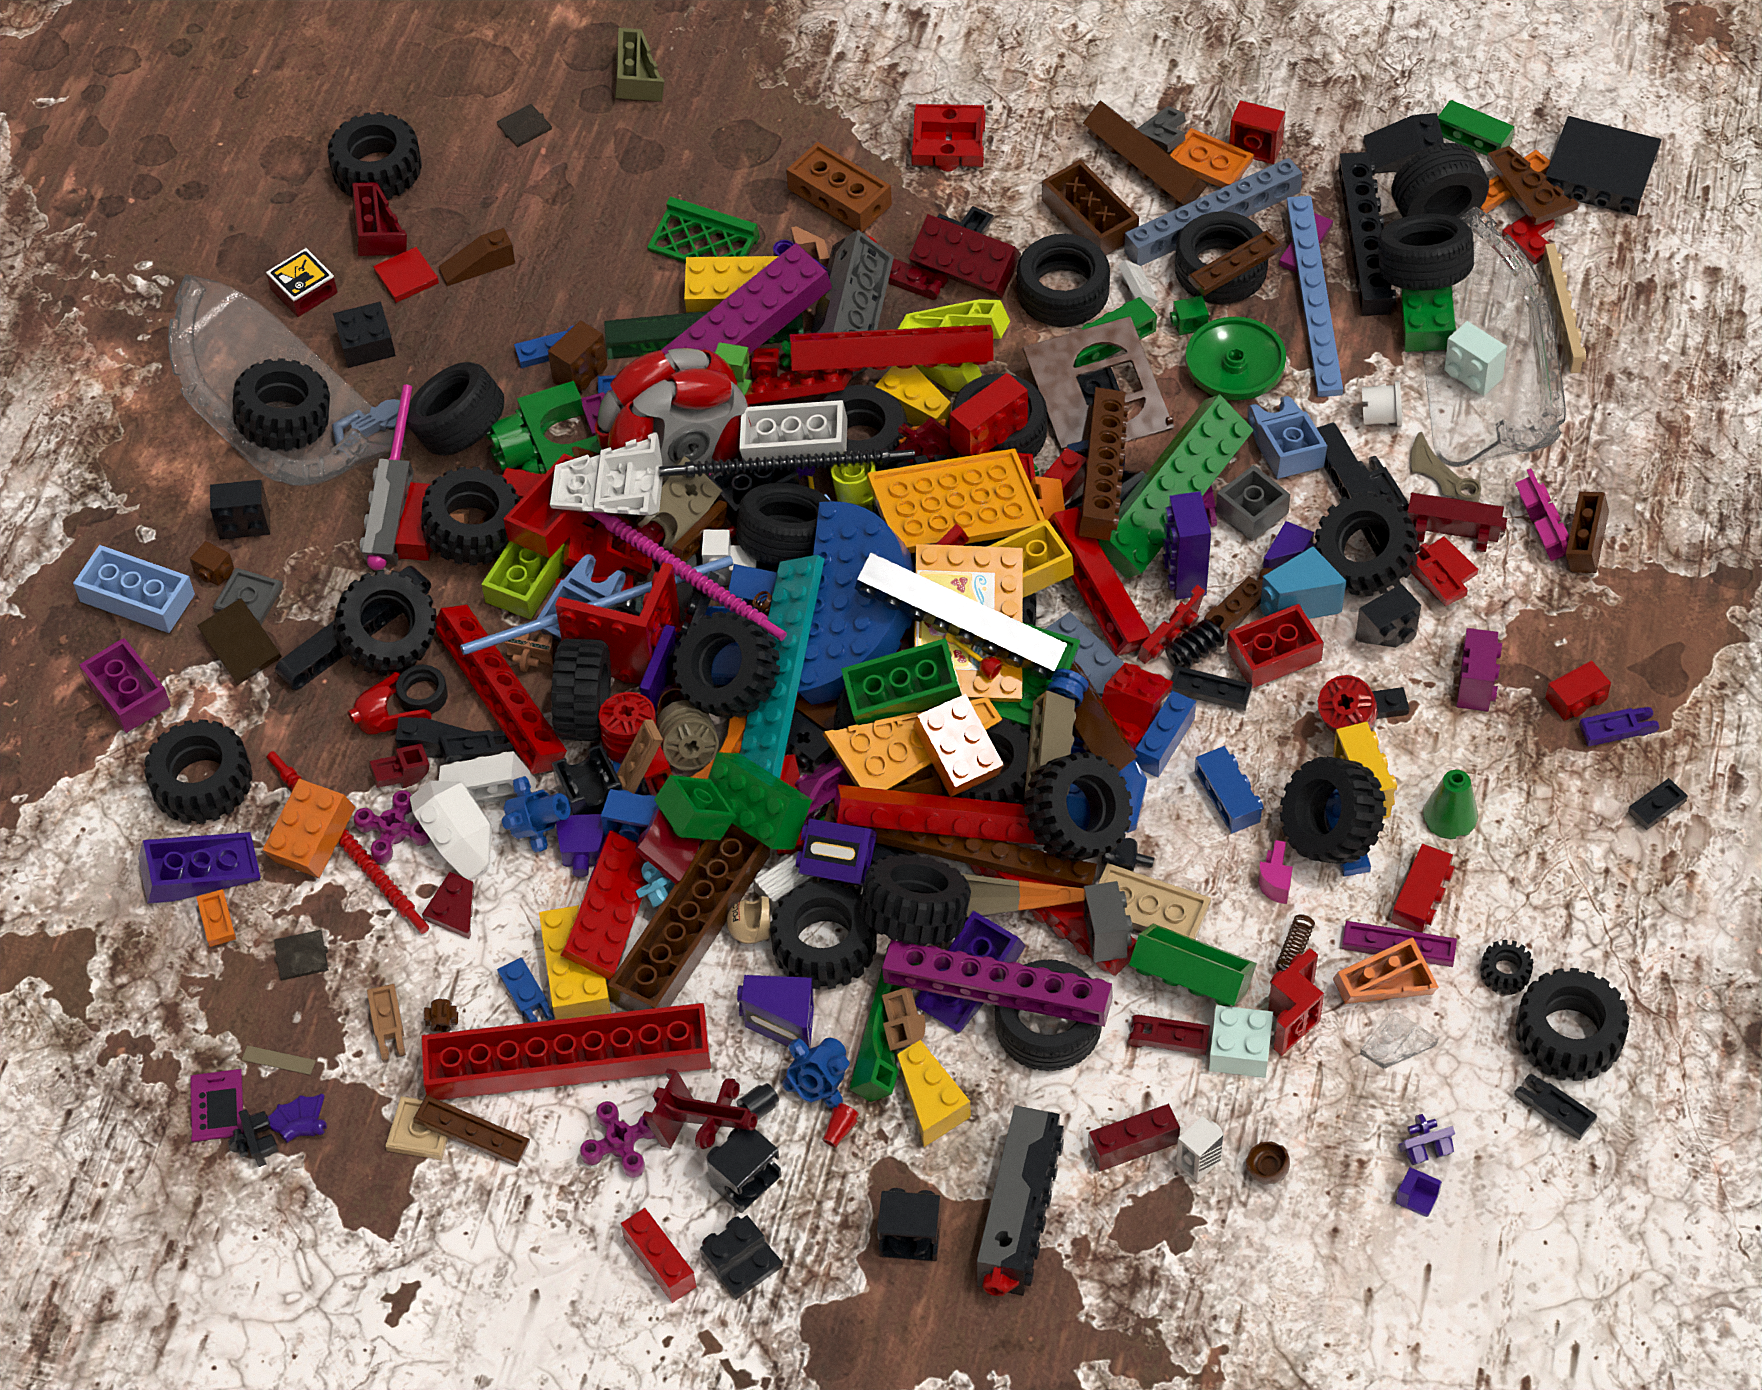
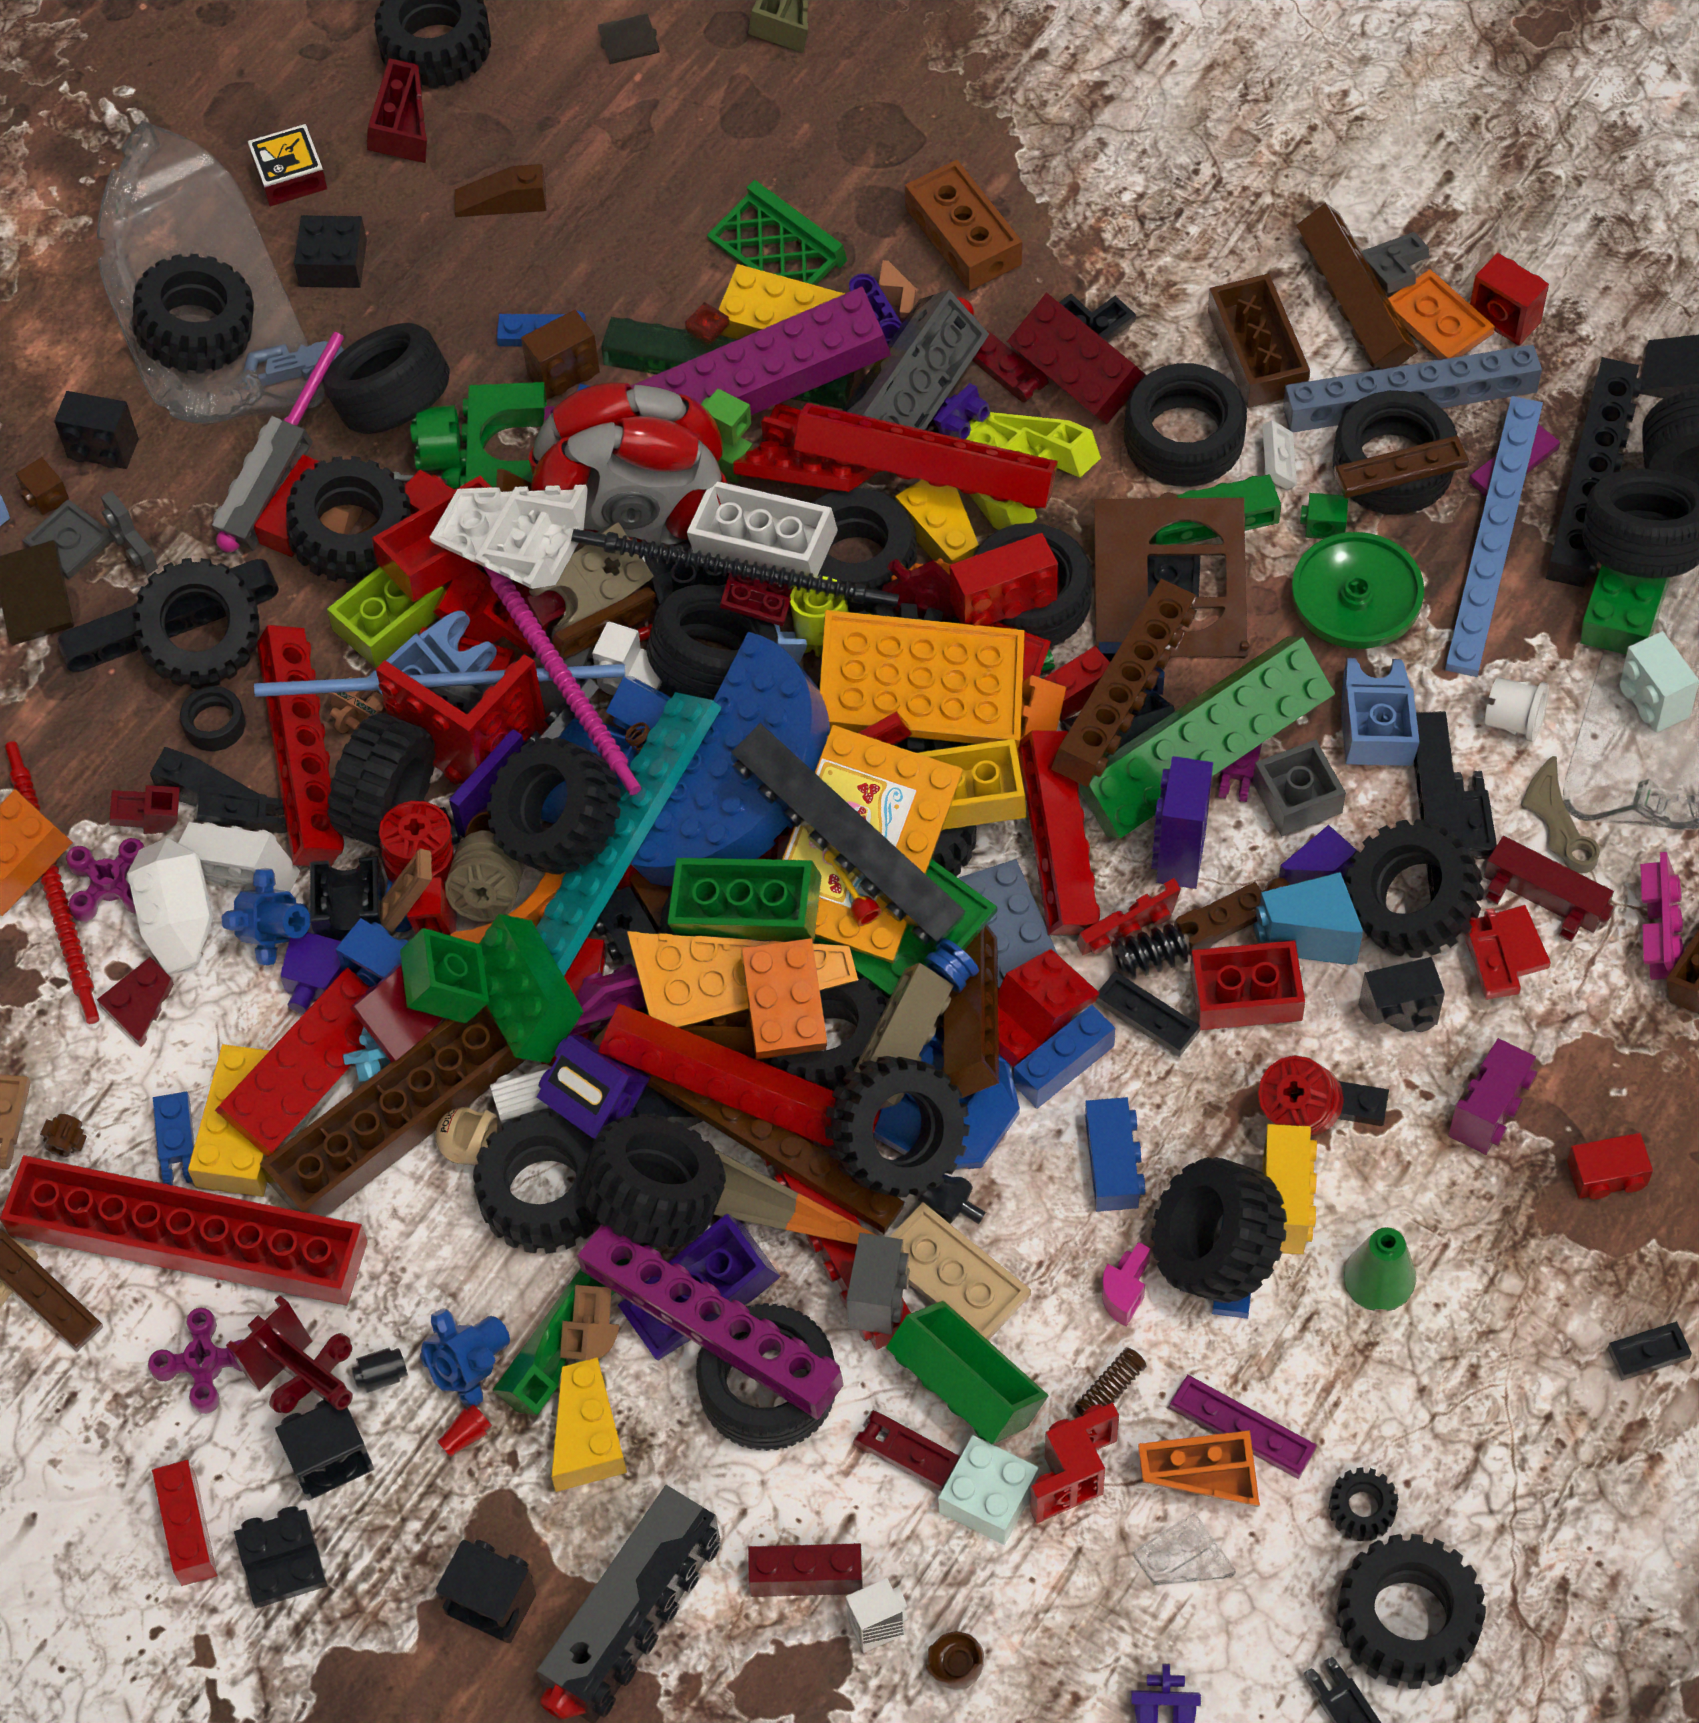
camera: 20 degrees right, 5 degrees up
red piece [347,672,432,734] -> none
red tile [373,247,439,303] -> none
dark purple slope [737,975,814,1049] -> none
red piece [911,104,986,172] -> none
red brick [1391,843,1455,933] -> none
dark purple hinge [1579,707,1659,747] -> none
none -> dark grey plate [101,490,158,575]
none -> clear red plate [685,302,730,344]
none -> dark red slope [719,573,794,627]
none -> dark purple hips [933,383,990,439]

